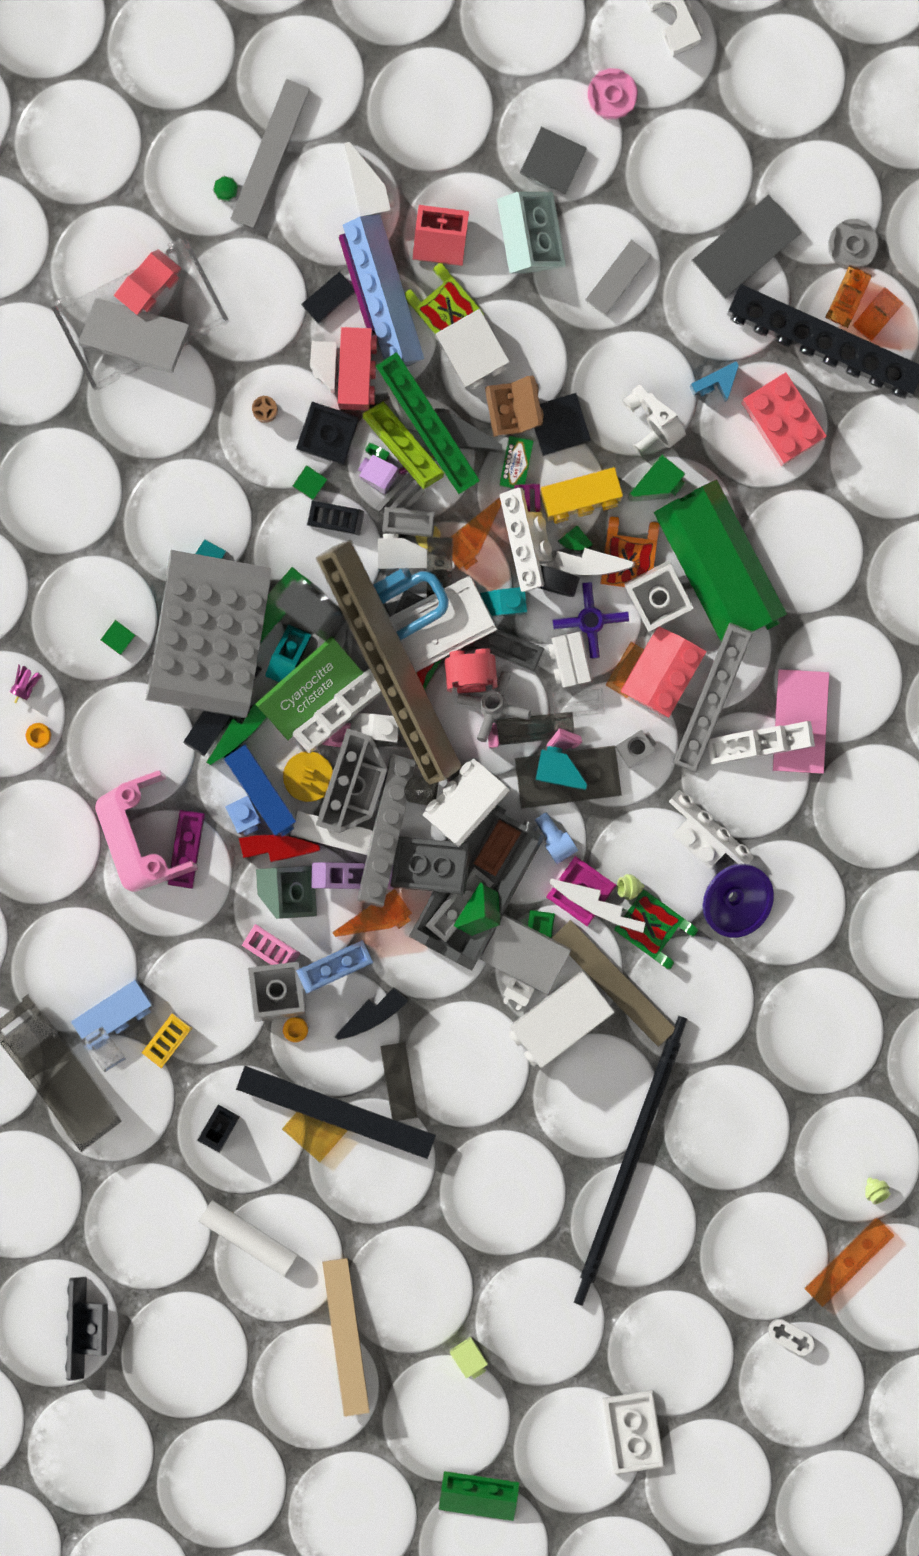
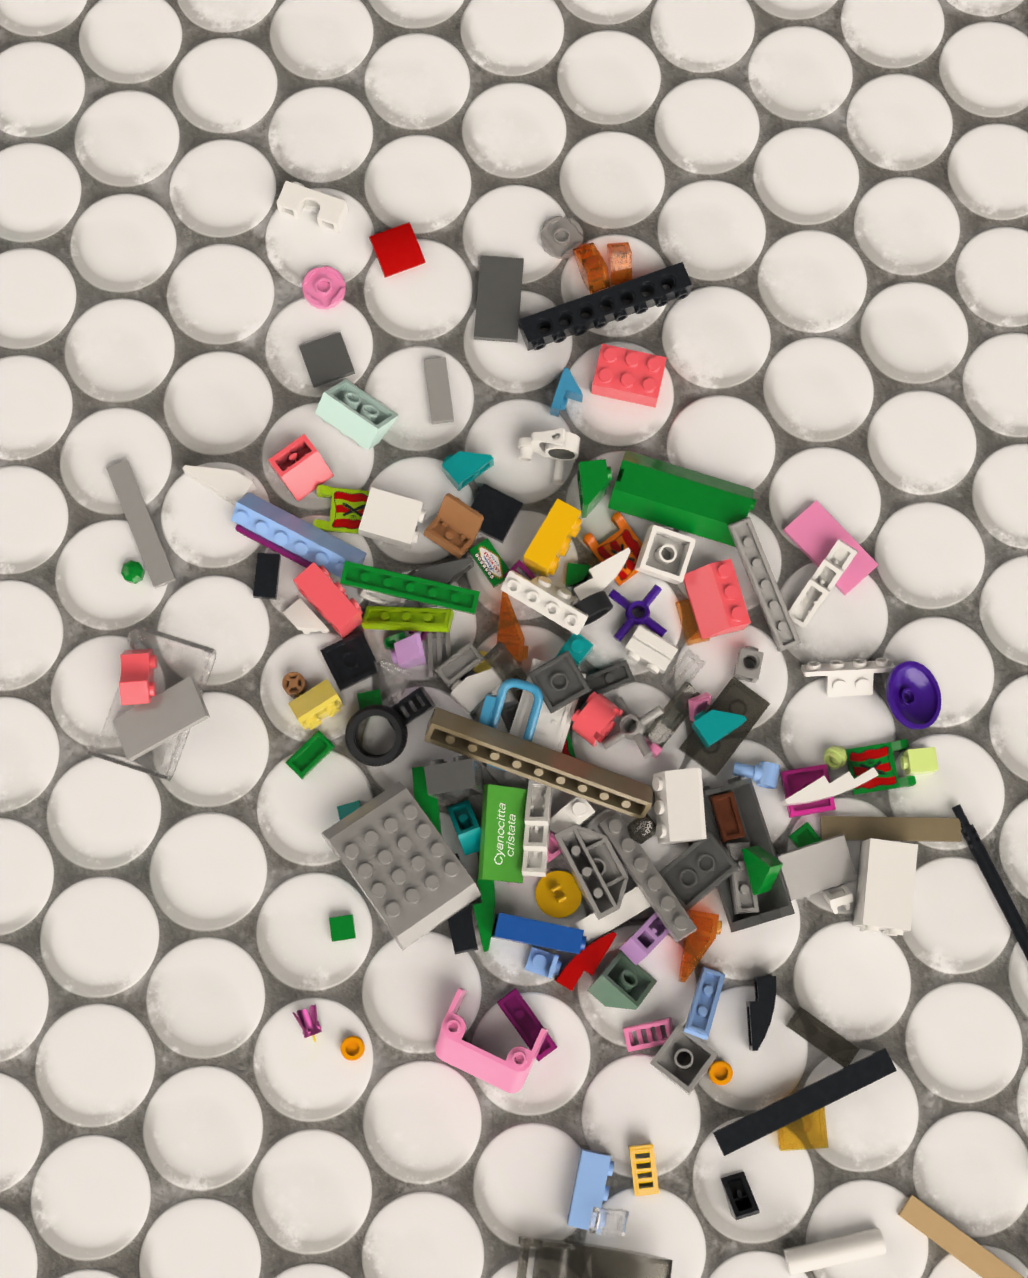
camera: 45 degrees left, 10 degrees down
none -> green tile [285,730,335,780]
none -> light yellow slope [288,679,344,730]
none -> black tyre [345,704,408,766]
none -> red slope [369,222,426,278]
none -> clear slope [374,659,412,705]
none -> teal slope [442,451,494,491]
none -> dark grey tile [528,650,592,714]
none -> yellowish green brick [900,747,939,775]

